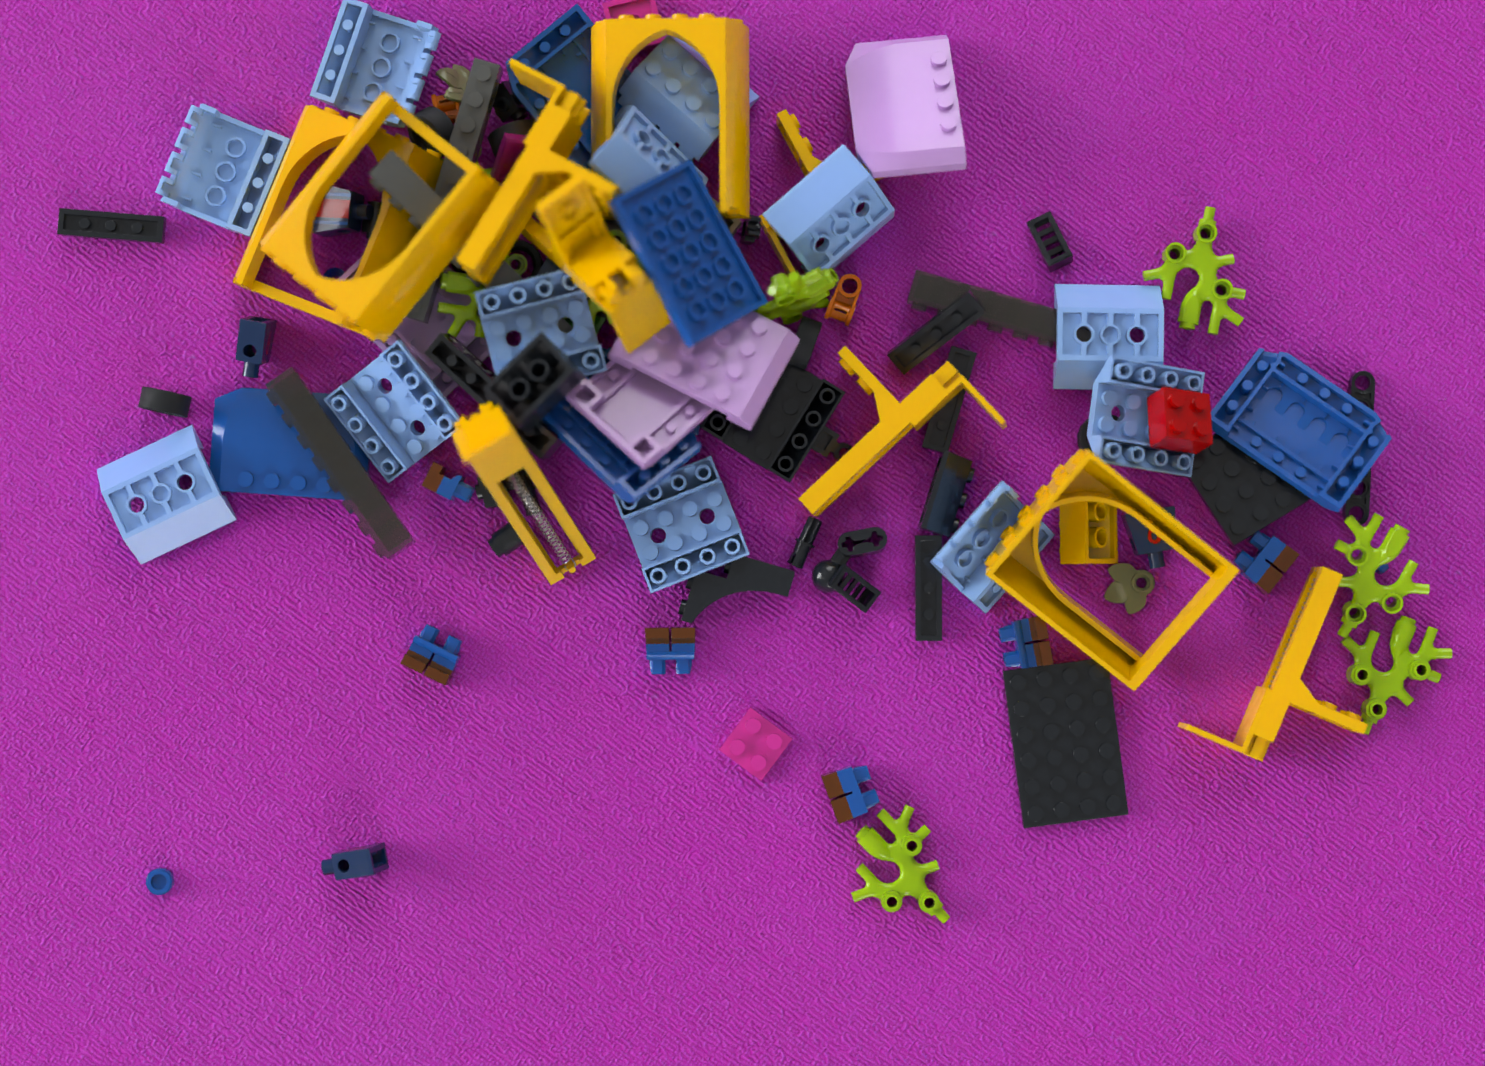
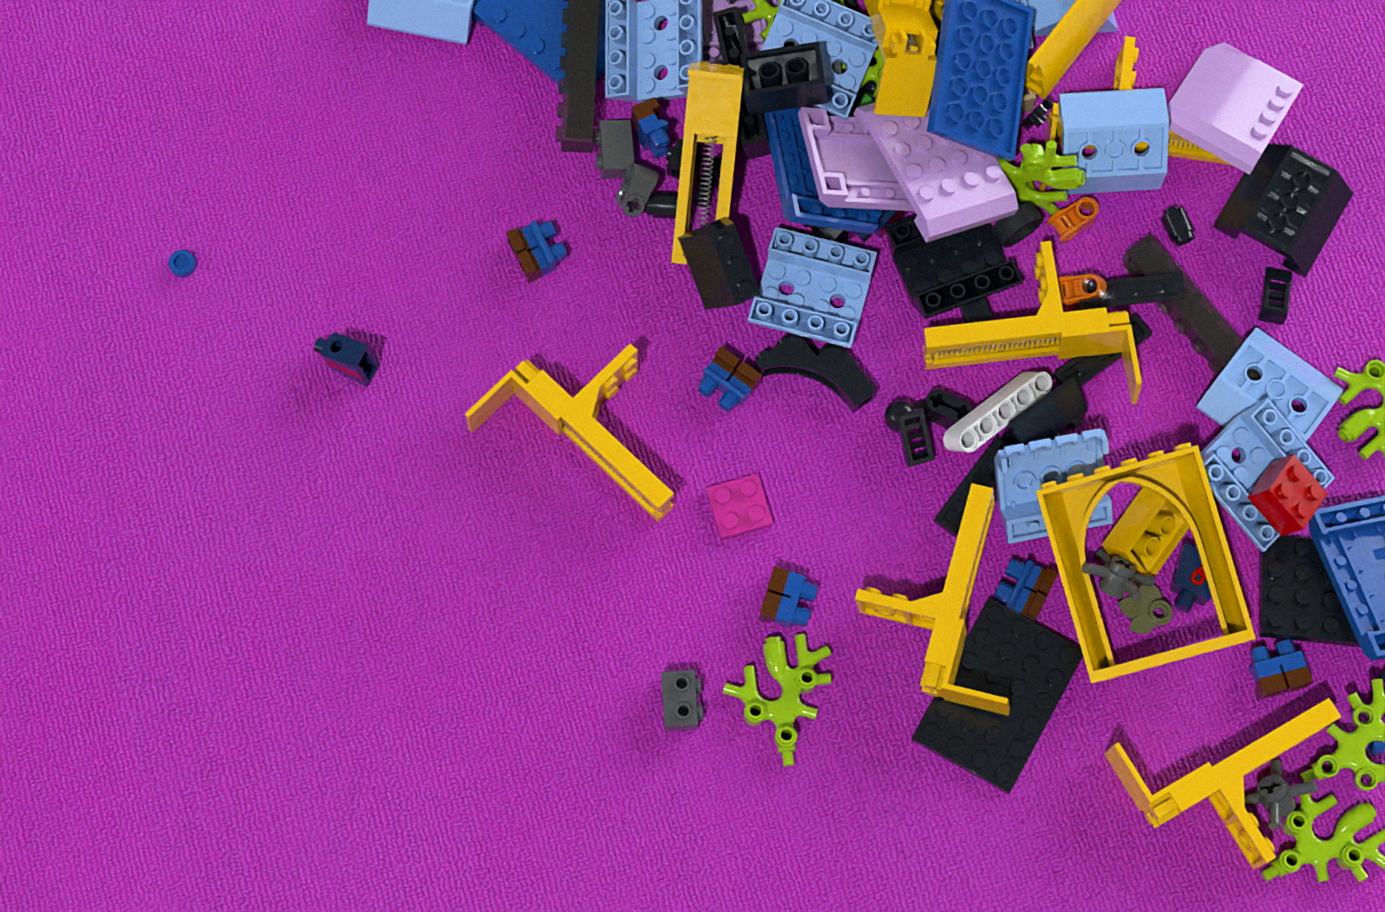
camera: 35 degrees right, 15 degrees down
black axle [787,516,822,569] -> none
none -> yellow piece [465,344,674,523]
none -> dark grey brick [593,120,634,179]
none -> dark grey piece [616,162,658,217]
none -> dark grey brick [661,670,703,732]
none -> black slope [678,217,761,310]
none -> yellow piece [855,483,1010,716]
none -> white beam [943,371,1052,452]
none -> orange piece [1057,274,1107,306]
none -> dark grey bar [1082,549,1155,601]
none -> black brick [1160,206,1195,247]
none -> black slope [1213,144,1354,278]
none -> dark grey bar [1244,760,1318,830]

